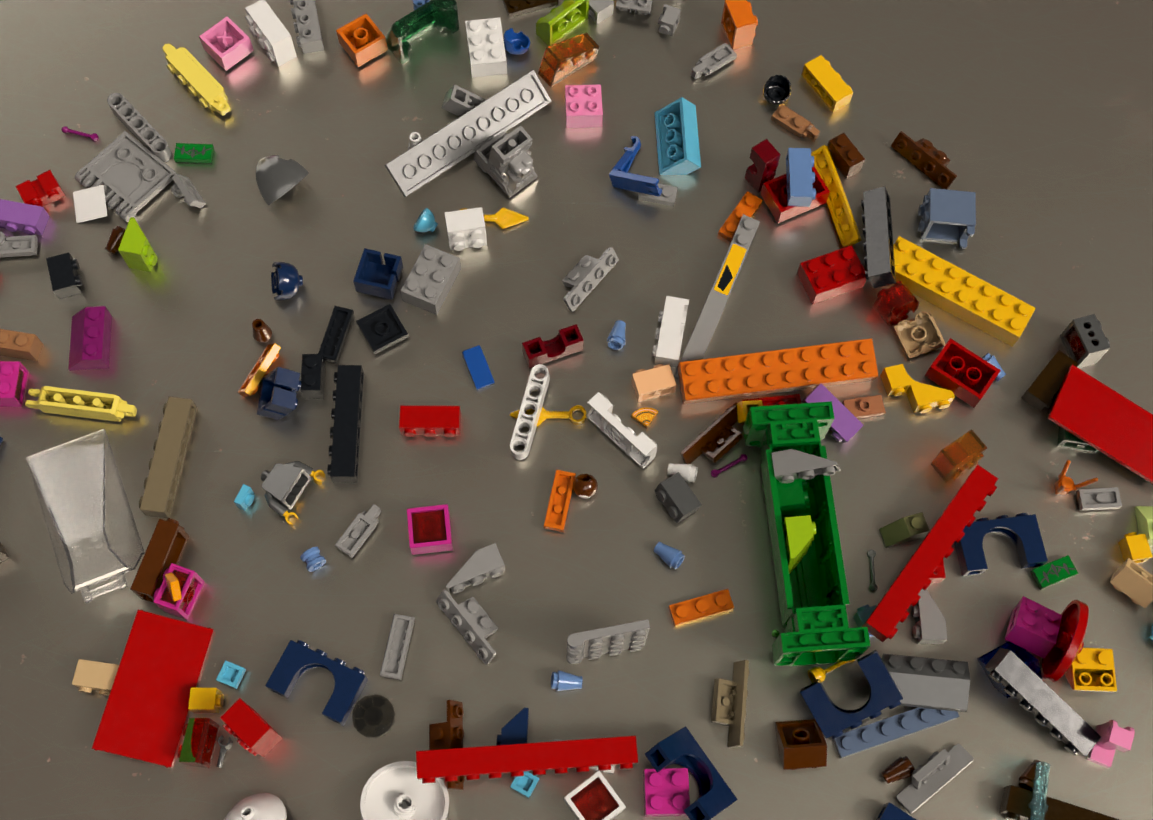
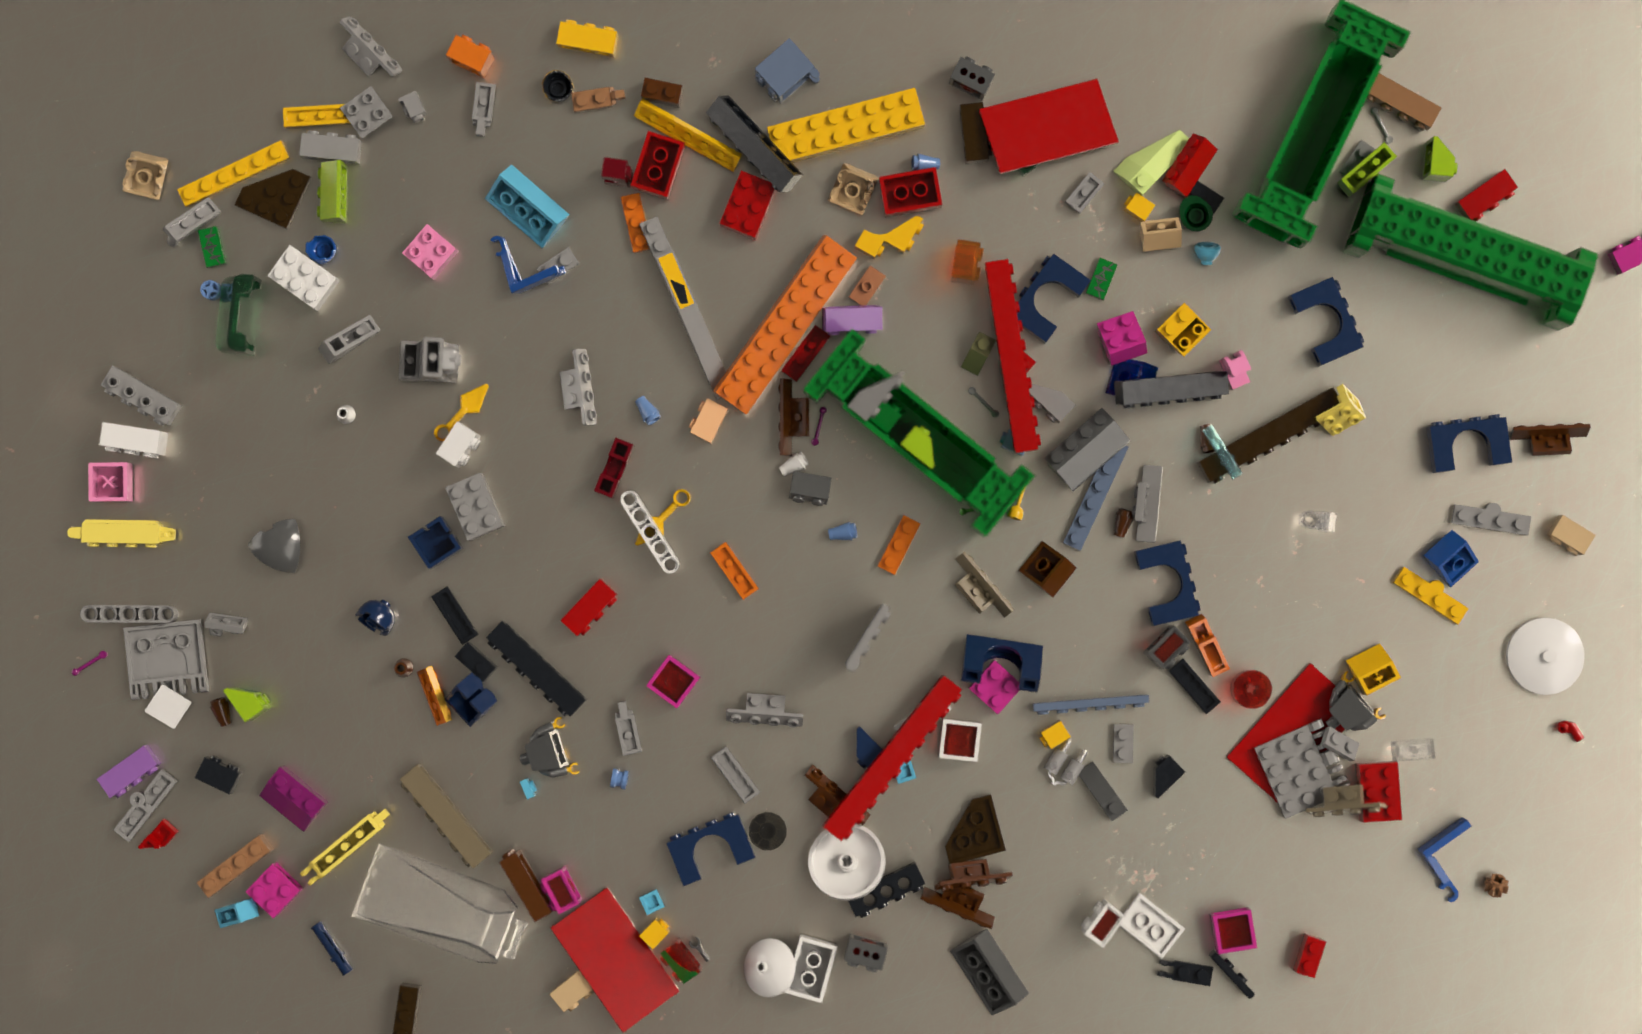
camera: 45 degrees left, 20 degrees up
red brick [16,170,65,207] -> none
light orange tile [165,572,182,601] -> none
green tile [174,143,214,163] -> none
red brick [220,698,282,757] -> none
orange brick [336,14,388,67] -> none
black plate [356,304,409,354] -> none
plate [385,70,552,197] -> none
medium azure brick [413,208,438,233] -> none
light grey slope [446,543,505,594] -> none
blue slope [462,345,495,390] -> none
clear orange wedge [538,32,600,87] -> none
medium blue cone [551,670,583,692] -> none
reddish brown piece [572,474,598,499] -> none
white piece [586,392,657,469] -> none
light orange tile [631,408,658,428] -> none
white wedge [652,296,689,368] -> none
yellow brick [737,400,762,423] -> none
medium blue brick [786,148,816,207] -> none
dark blue arch [800,650,903,739] -> none
clear red brick [873,281,919,326] -> none
reddish brown bracket [891,131,957,190] -> none
red dish [1041,600,1089,682] -> none
orange plant [1054,460,1098,495] -> none

